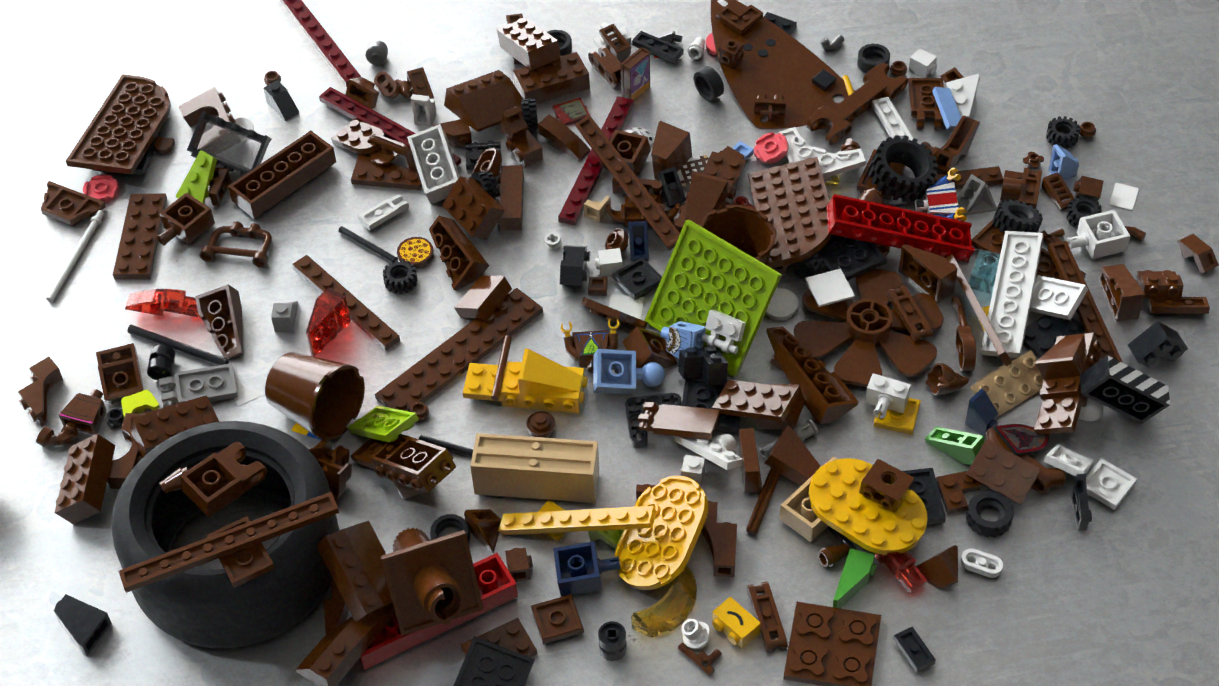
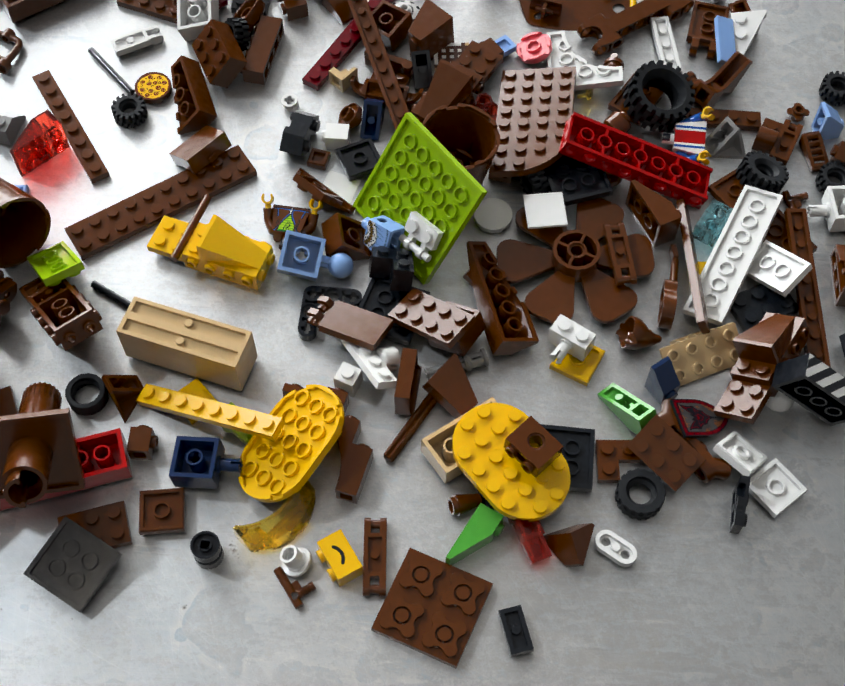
camera: 10 degrees right, 10 degrees up
reddish brown plate [409,402,429,421] -> none
reddish brown plate [526,411,556,438] -> none

